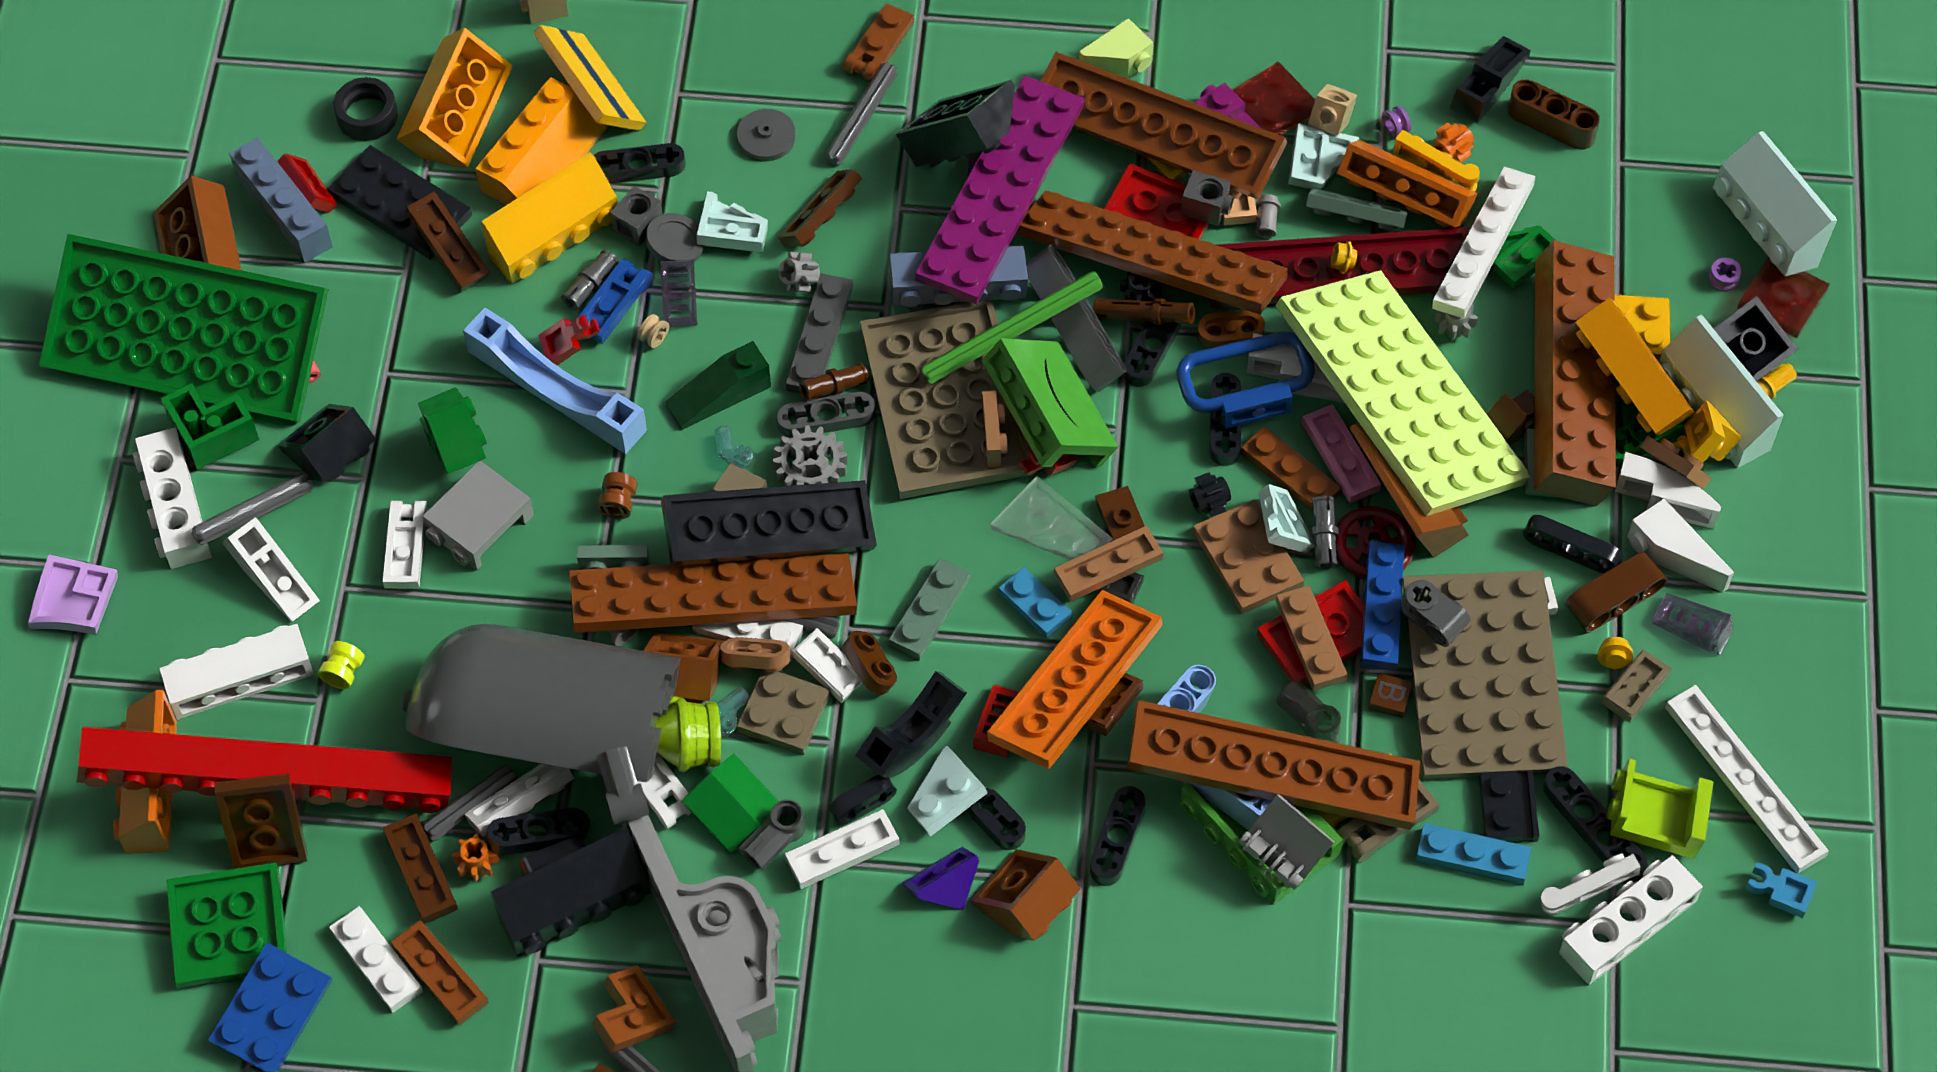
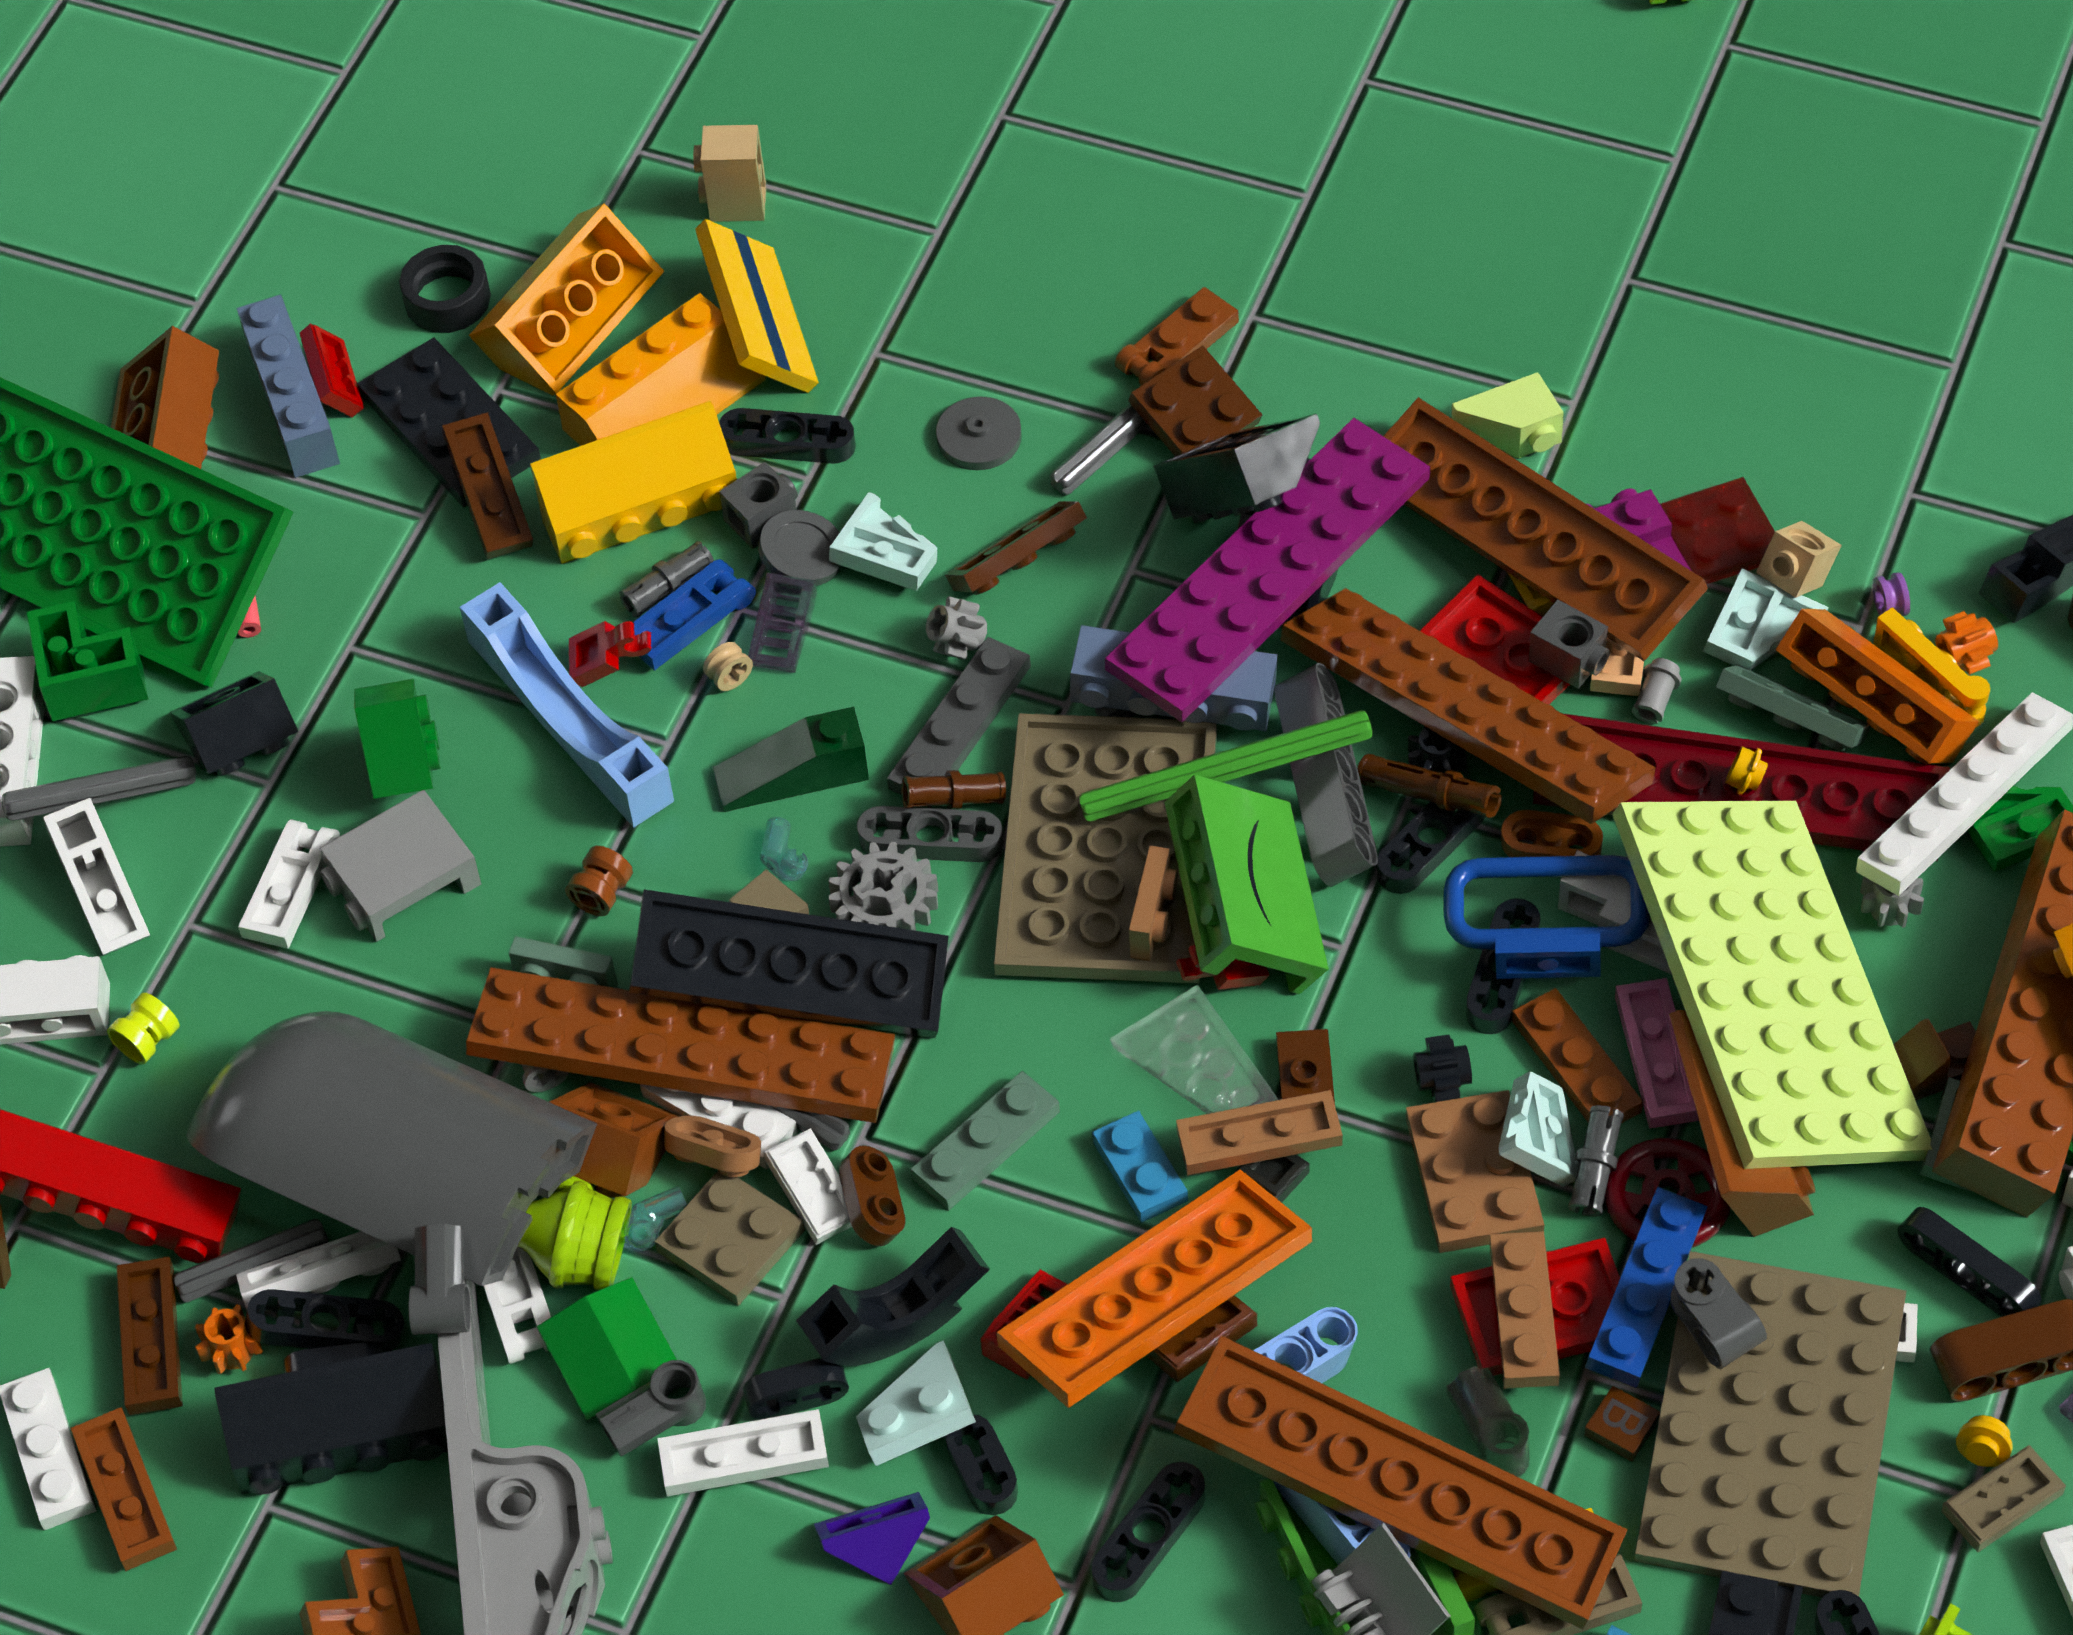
camera: 20 degrees right, 5 degrees down
none -> reddish brown plate [1128,346,1262,456]

